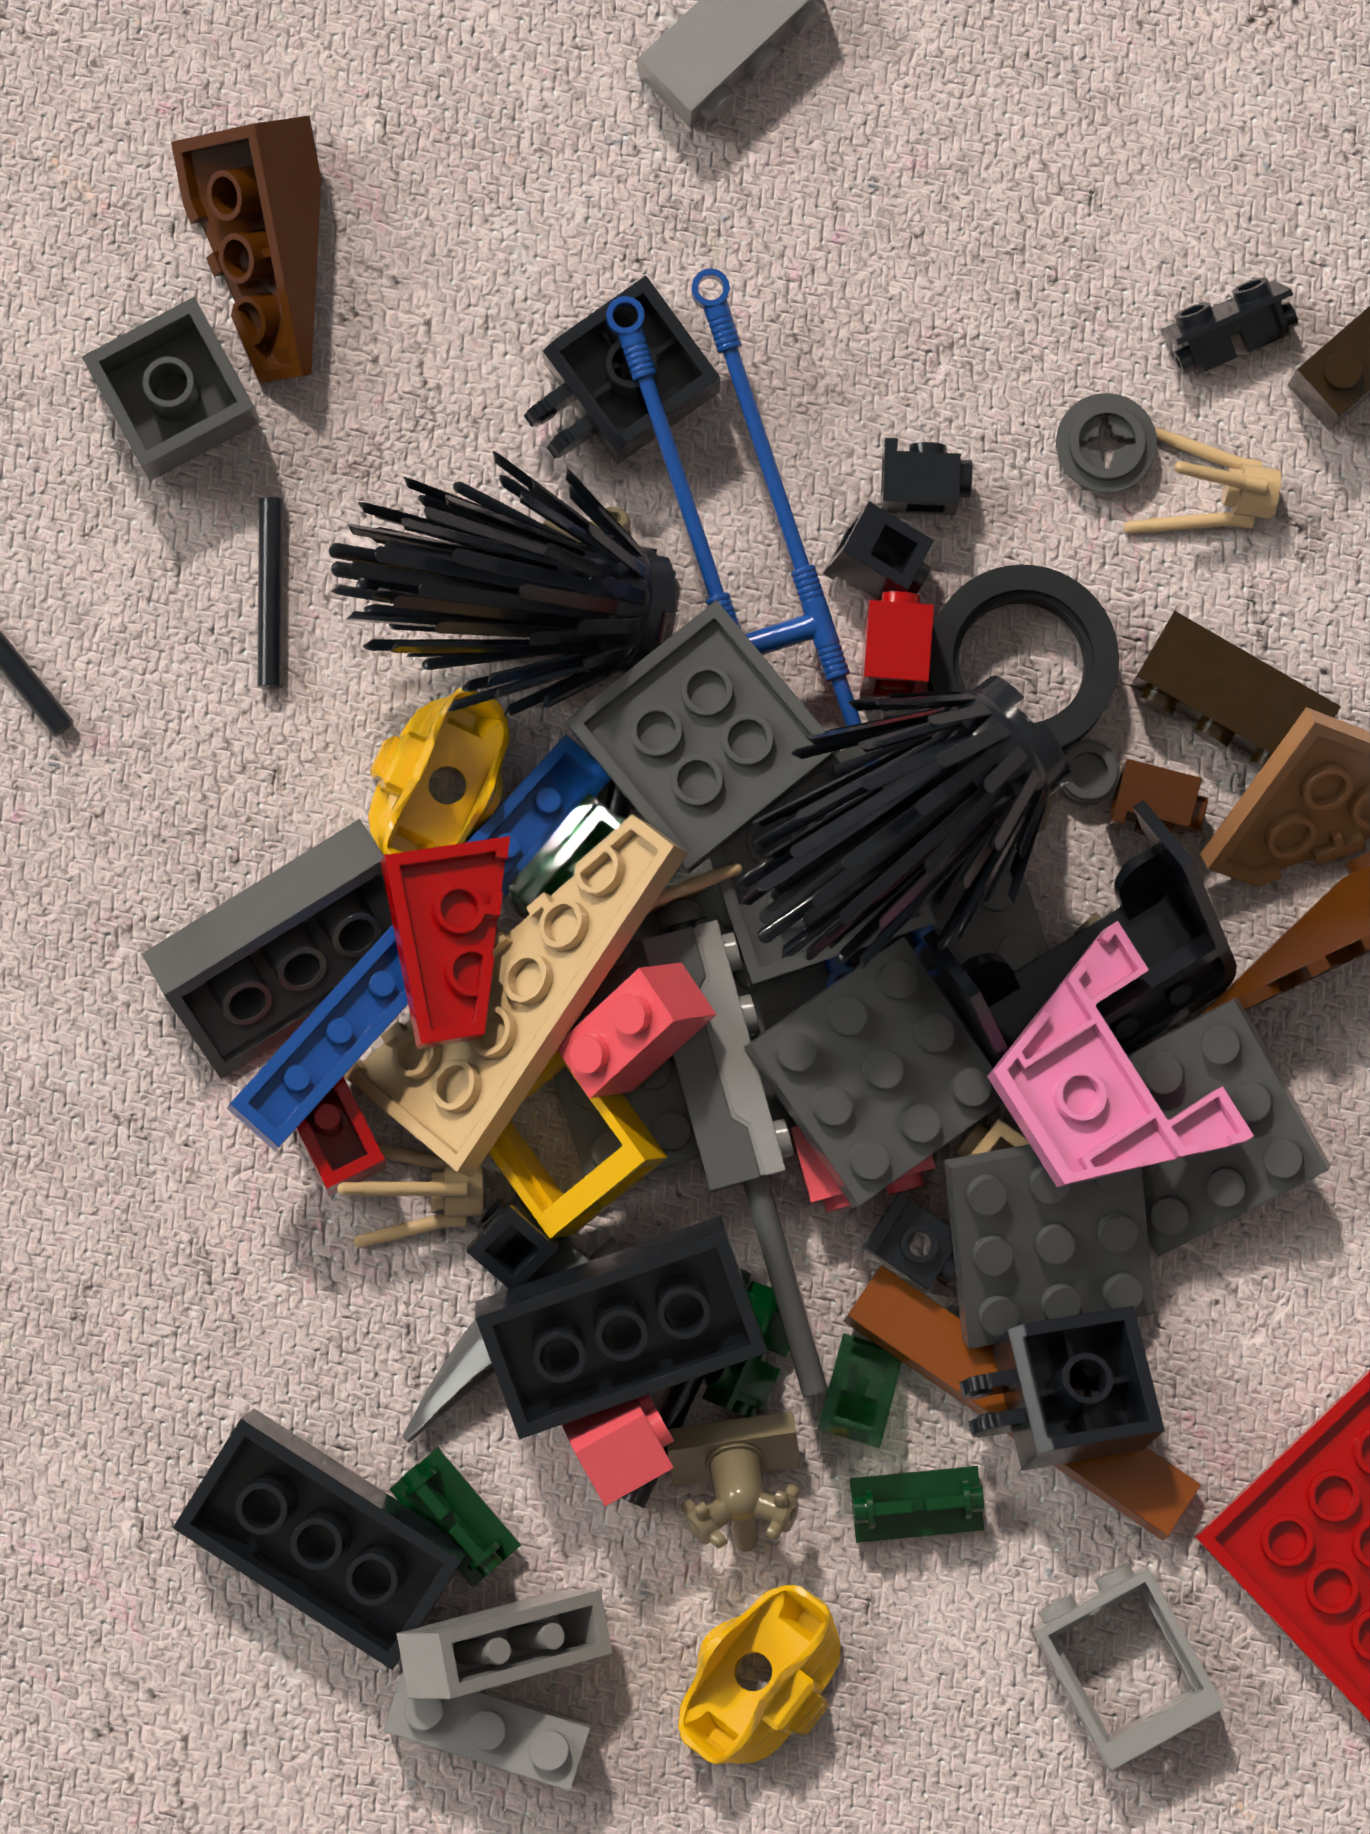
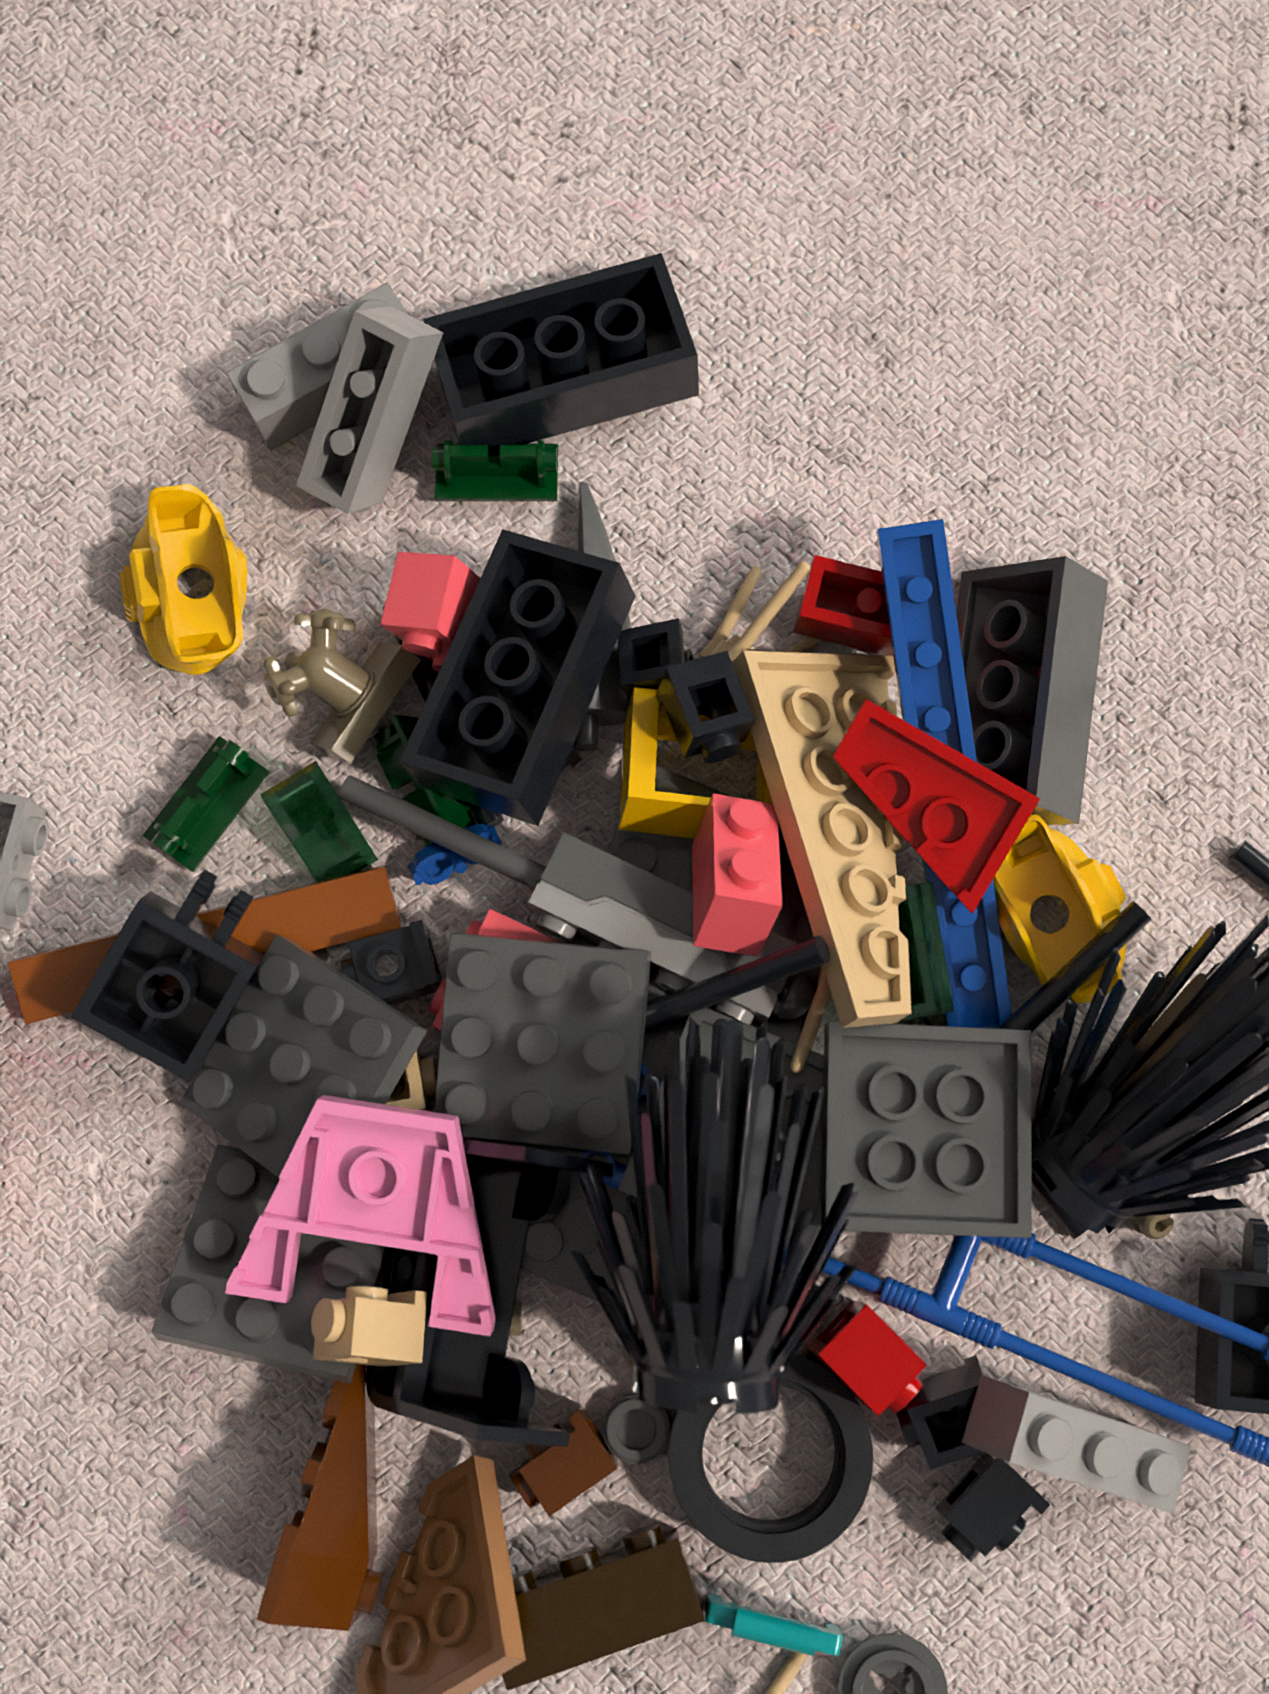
camera: 135 degrees right, 5 degrees down
none -> tan brick [311,1287,427,1367]
none -> blue piece [408,824,502,885]
none -> black bar [644,936,830,1031]
none -> black brick [656,651,755,763]
none -> teal piece [704,1593,843,1656]
none -> light grey brick [962,1375,1191,1513]
none -> black bar [997,901,1152,1033]

